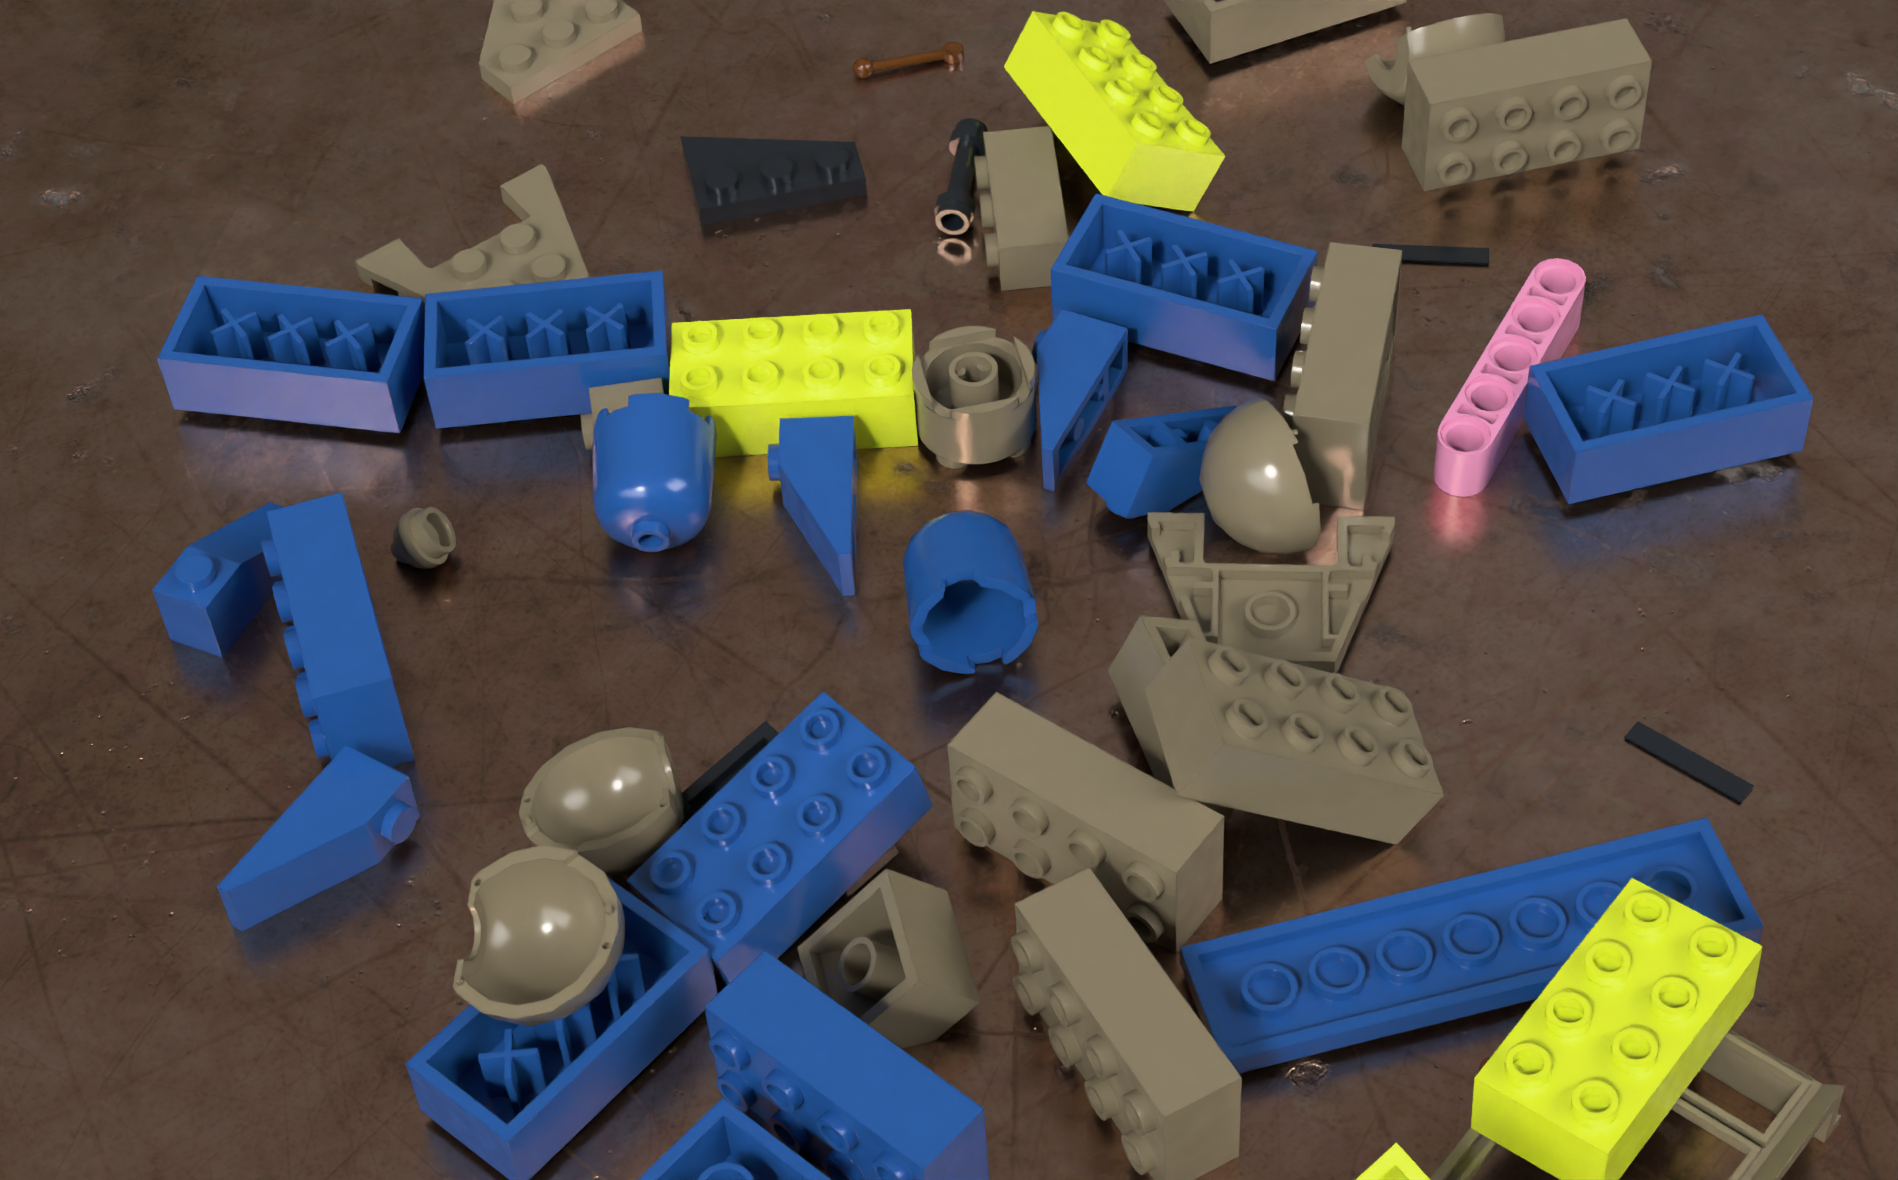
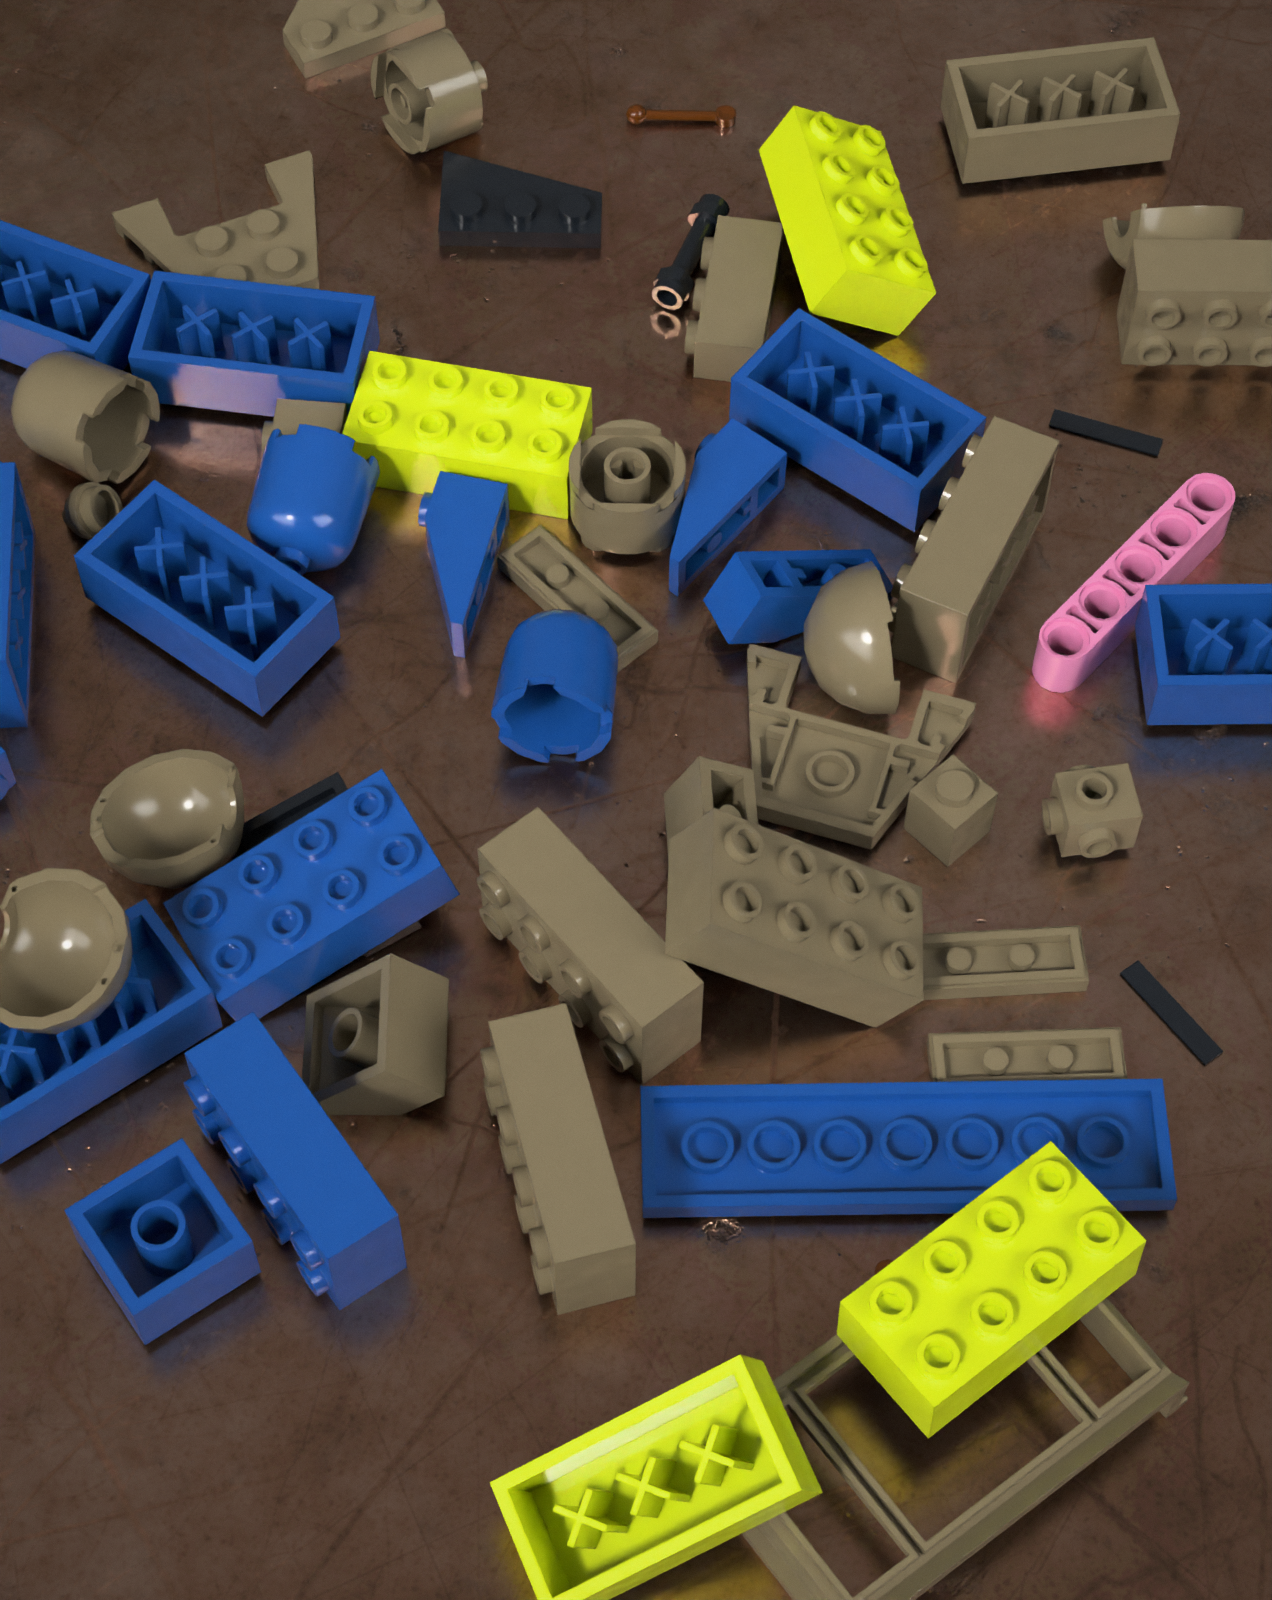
camera: 10 degrees right, 10 degrees up
none -> dark tan cylinder [11,350,160,484]
none -> blue brick [74,479,340,717]
none -> dark tan brick [371,28,488,154]
none -> dark tan tile [497,524,658,672]
none -> dark tan brick [904,754,998,867]
none -> dark tan tile [923,925,1089,1000]
none -> dark tan tile [926,1027,1128,1082]
none -> dark tan brick [1041,763,1143,858]

